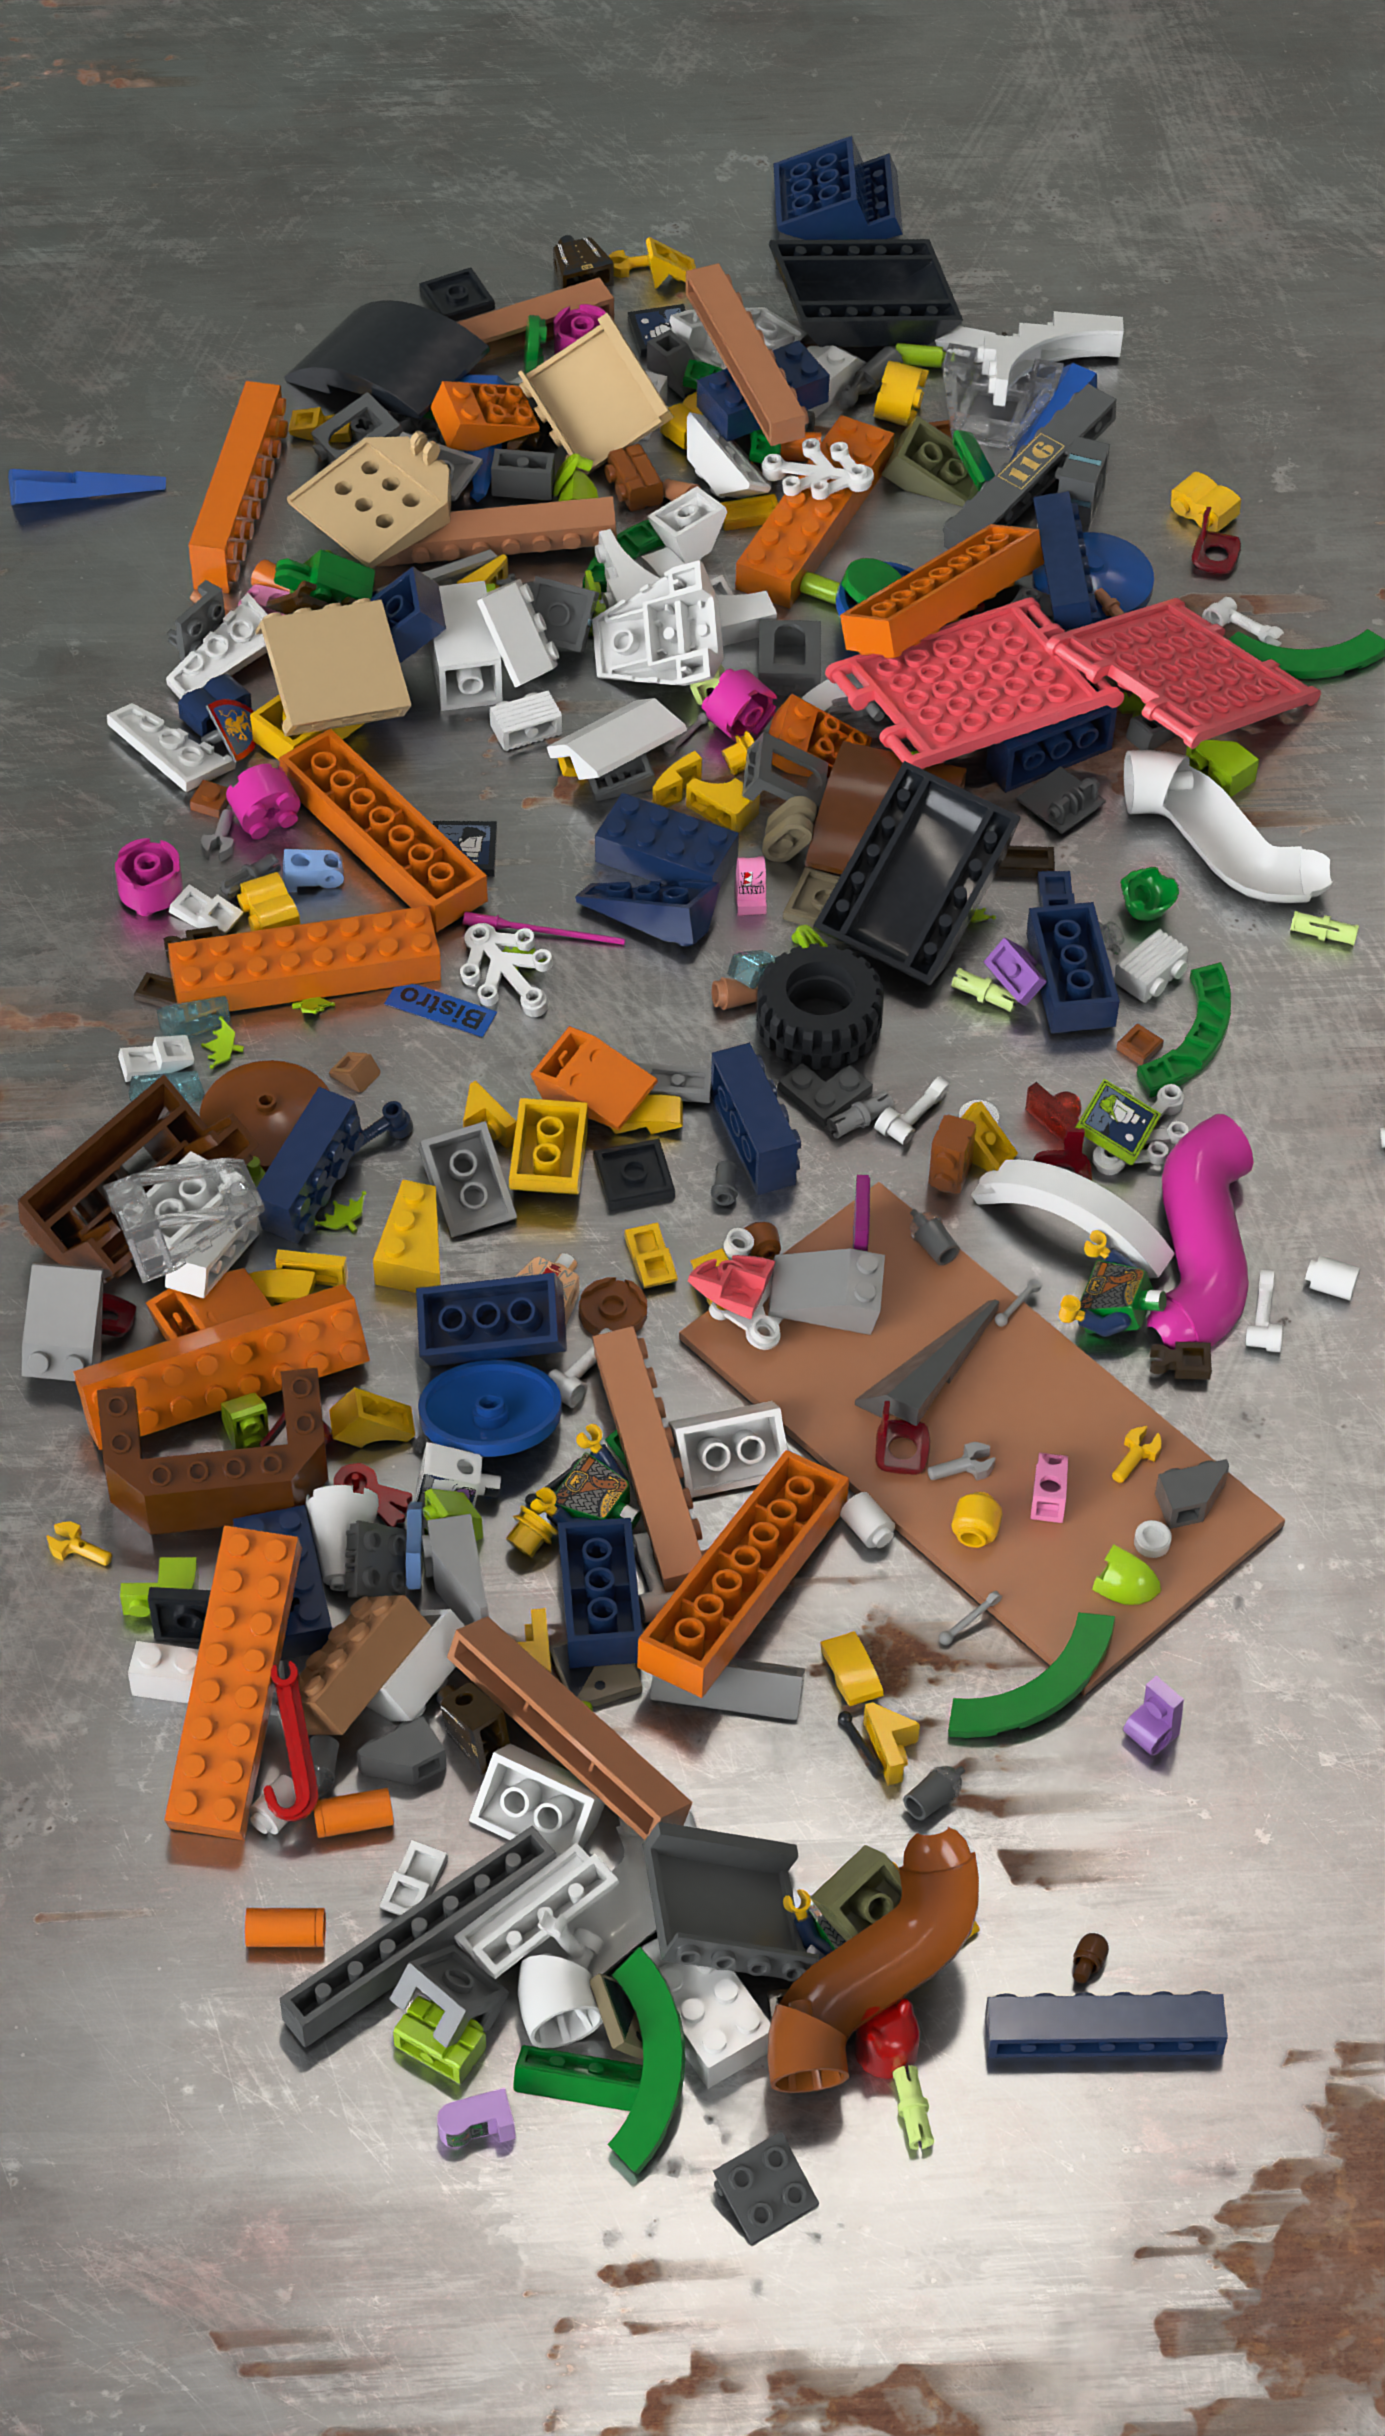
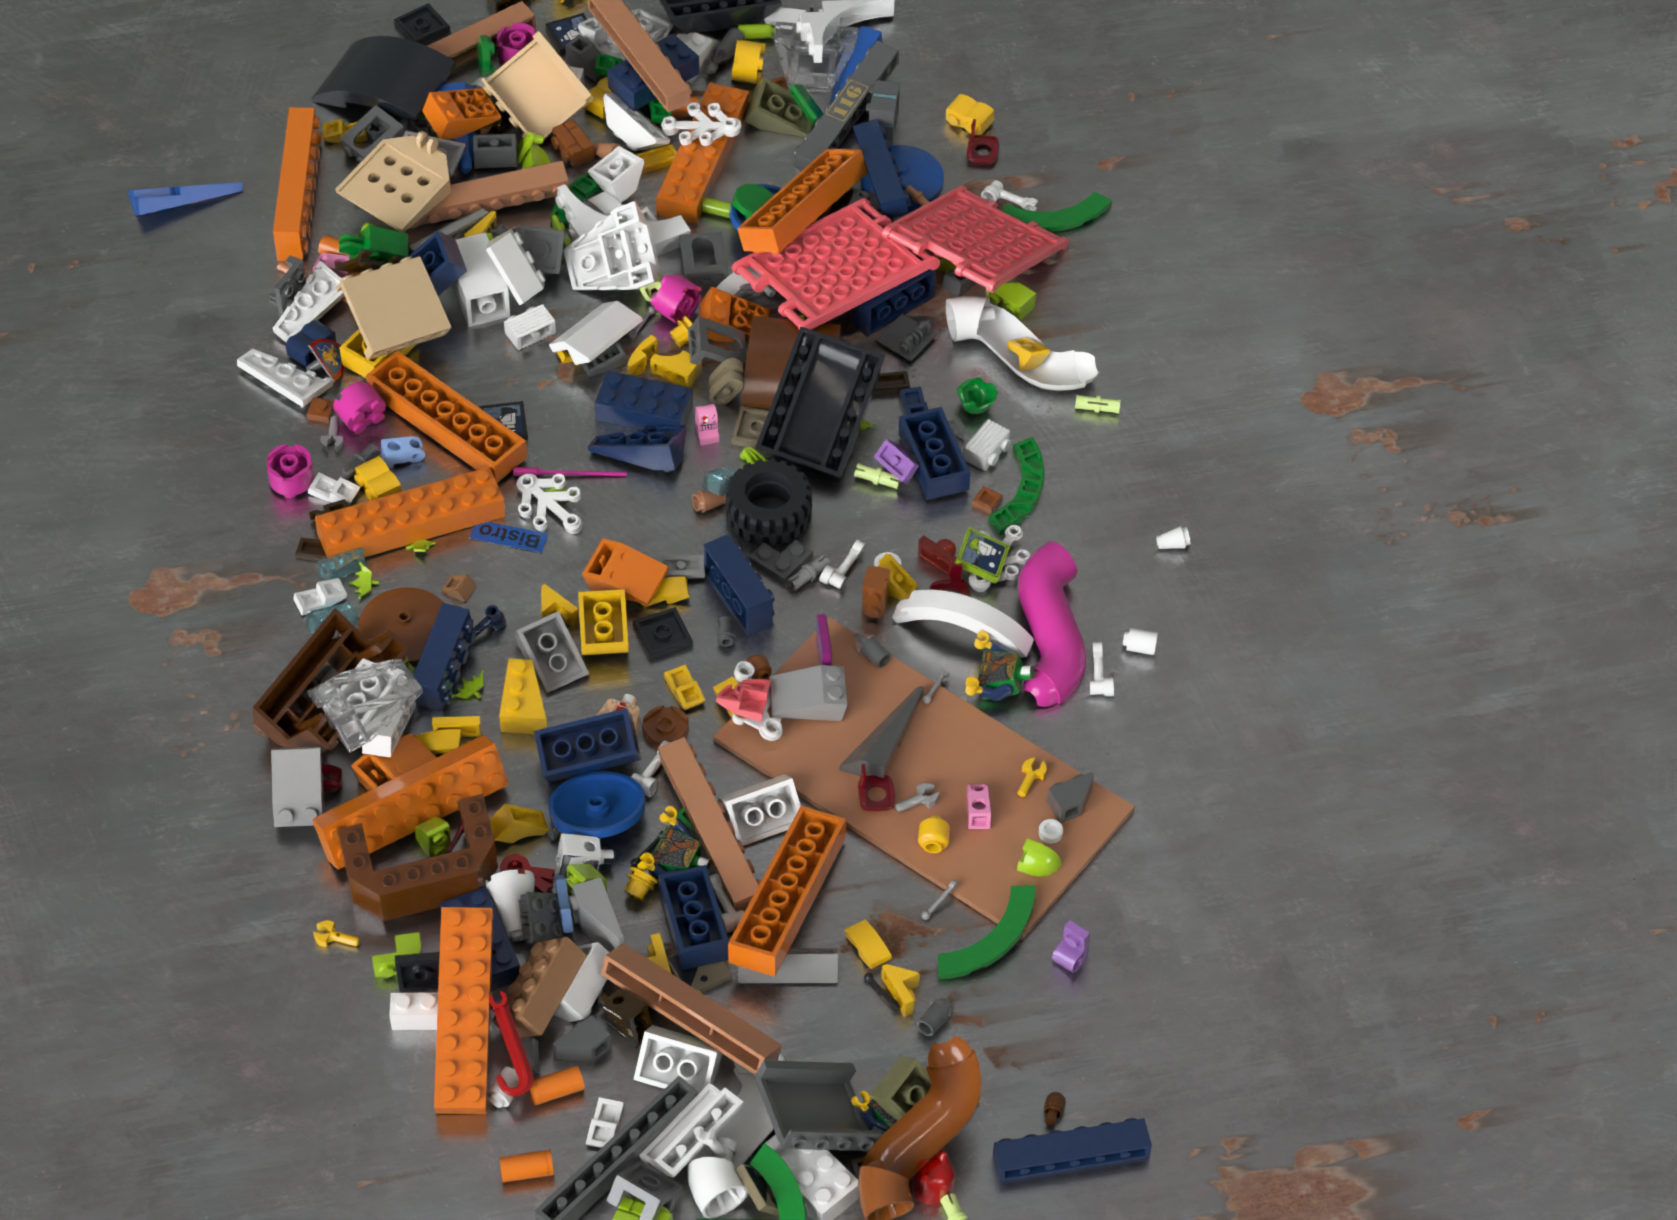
camera: 10 degrees left, 0 degrees up
white brick [840,1492,895,1548] -> none
dark brown plate [1150,1341,1212,1380] -> none
none -> yellow slope [1008,337,1050,371]

